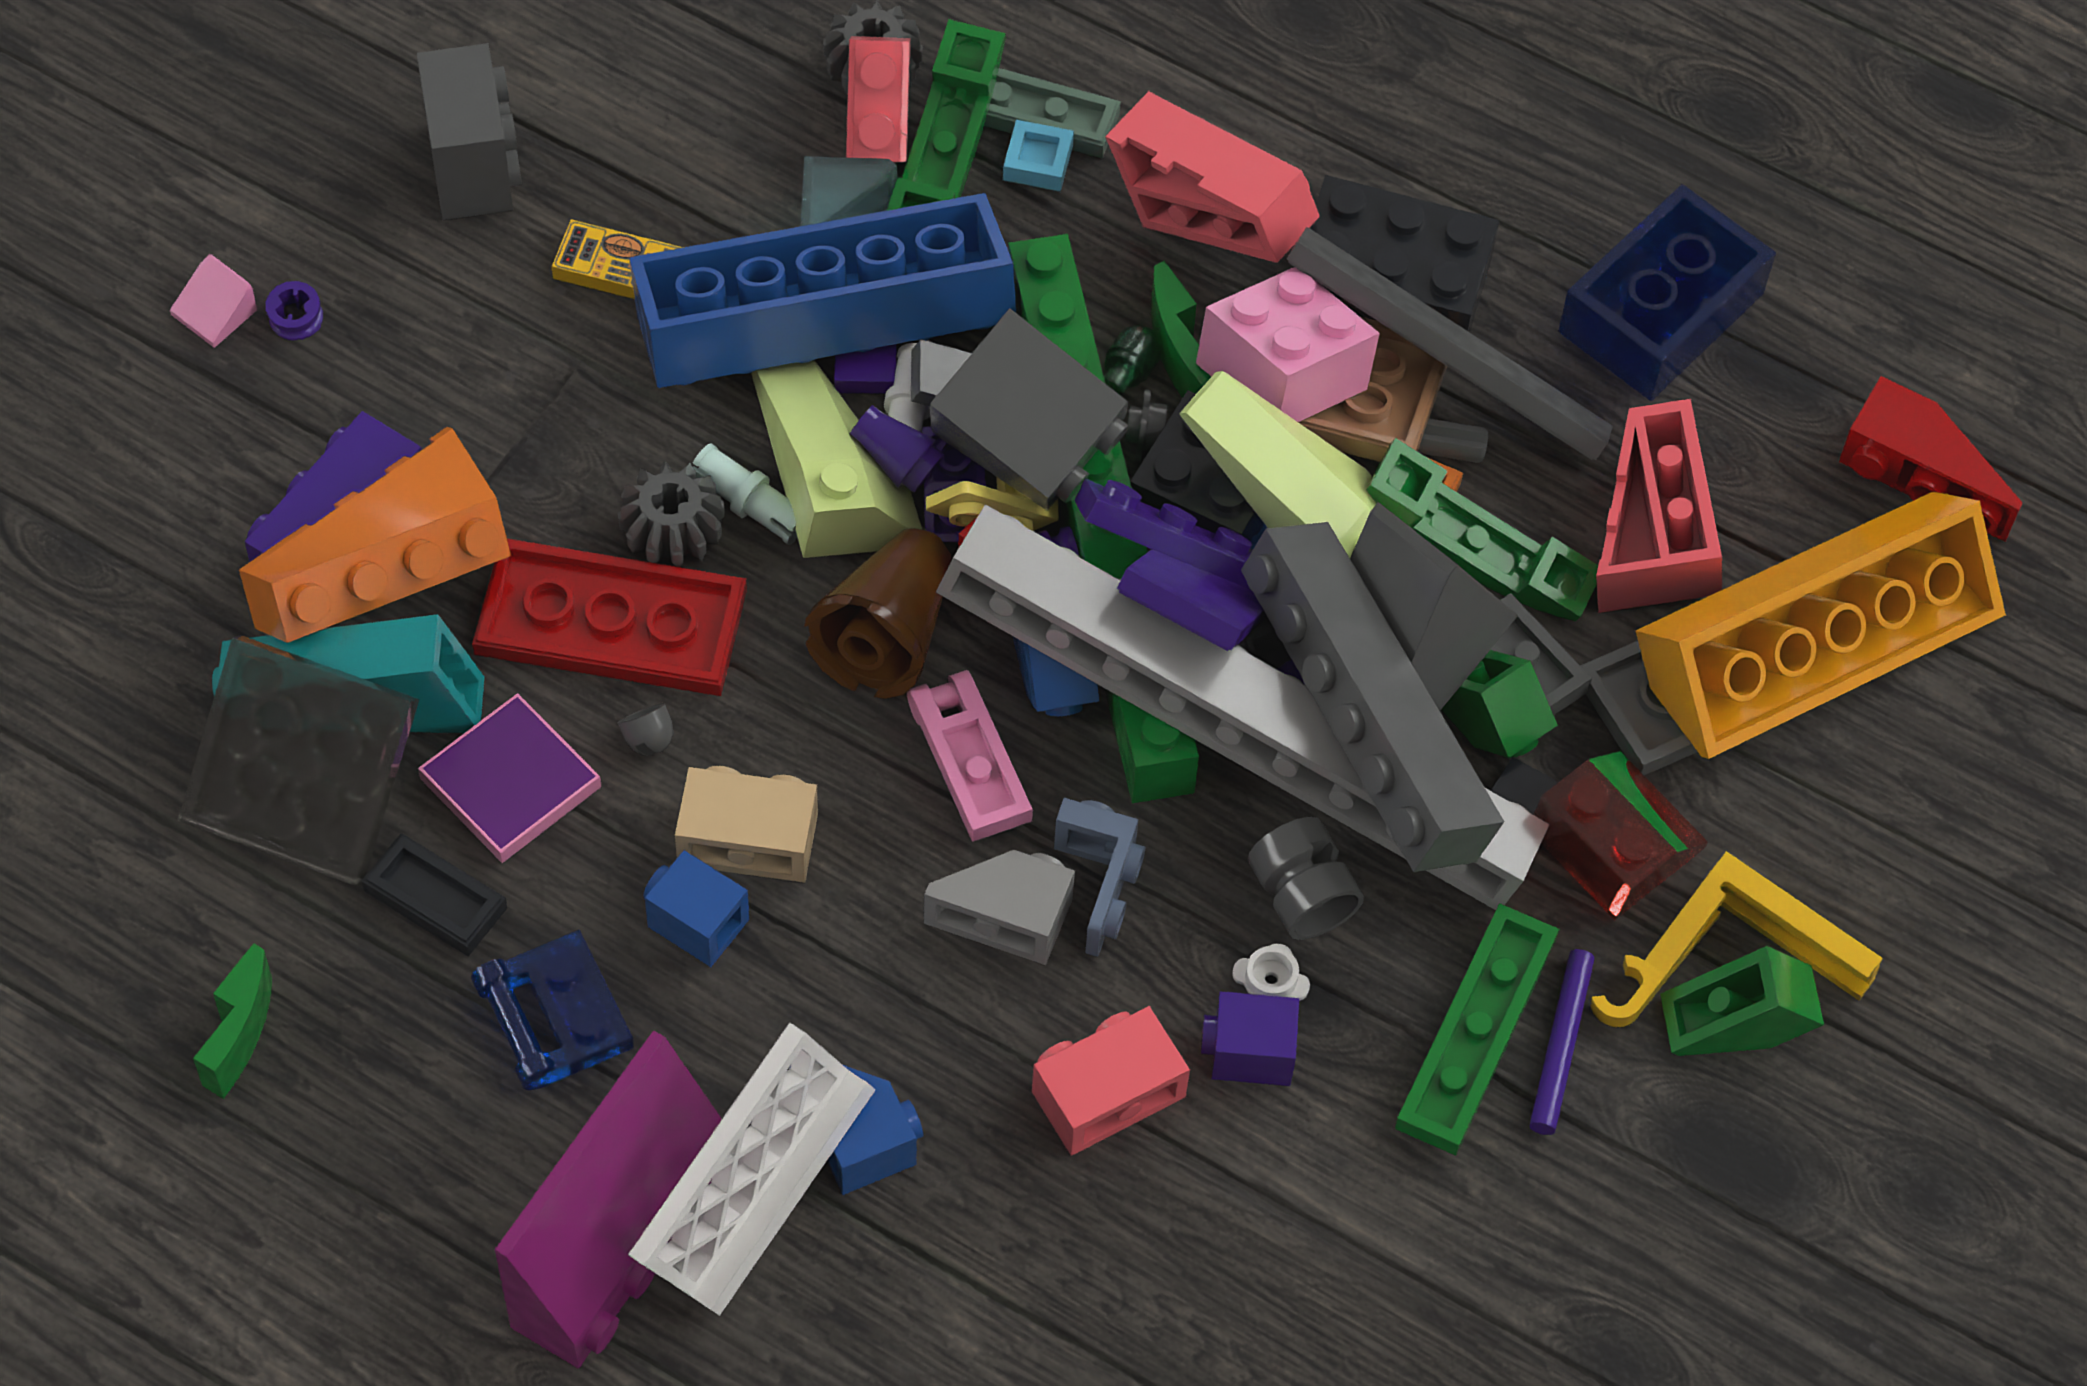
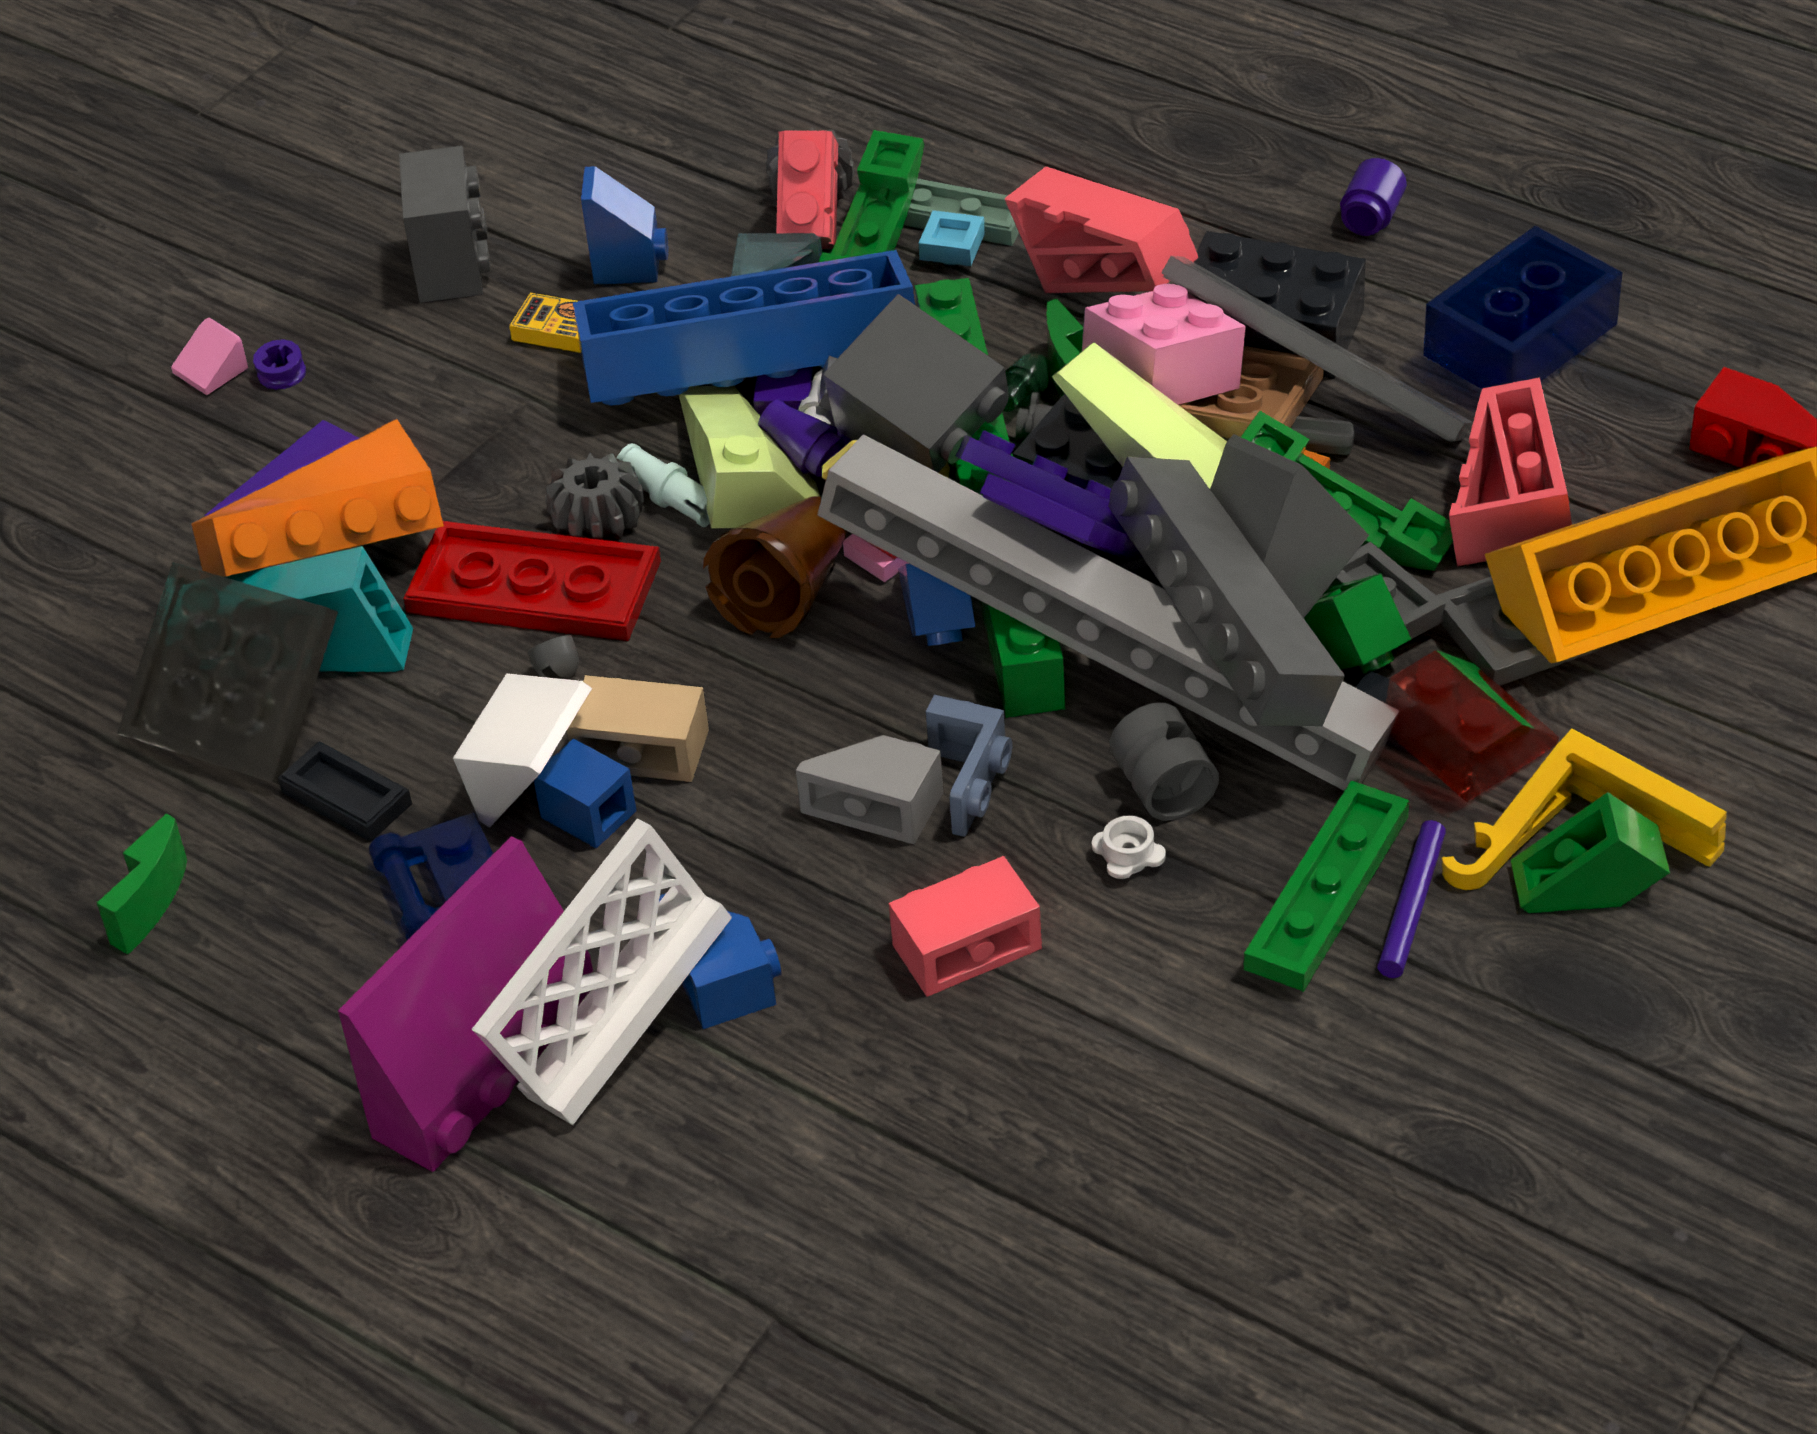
camera: 10 degrees right, 15 degrees down
dark purple tile [418,693,601,863] -> none
bright pink plate [907,670,1033,842] -> none
dark purple brick [1201,991,1299,1086] -> none
none -> white slope [453,673,592,828]
none -> blue slope [581,166,668,285]
none -> dark purple brick [1340,158,1407,236]

